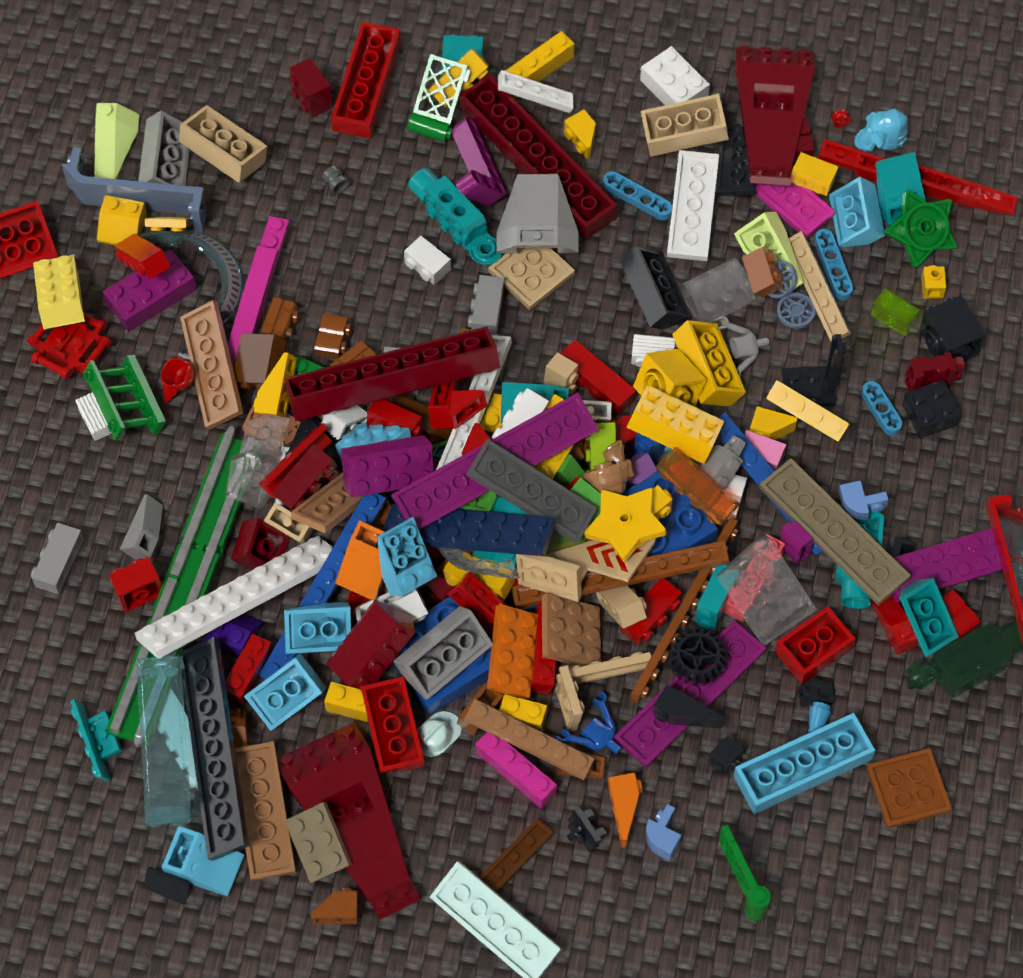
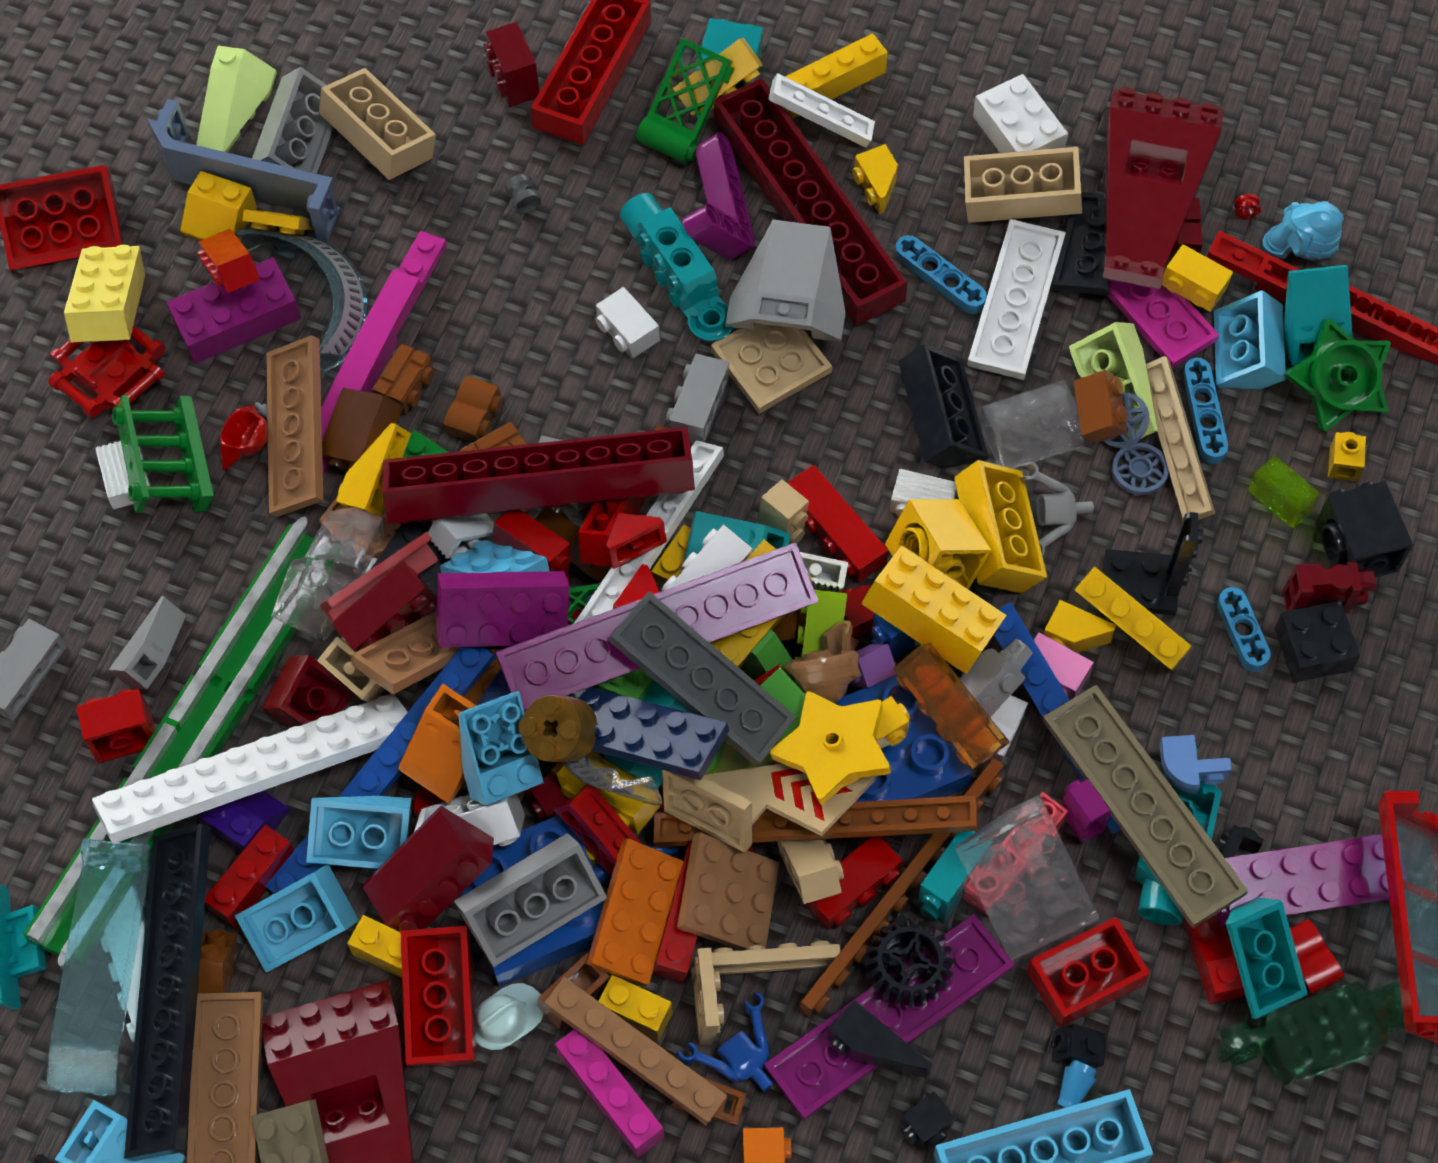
camera: 10 degrees right, 0 degrees up
none -> pearl gold brick [518,695,597,762]

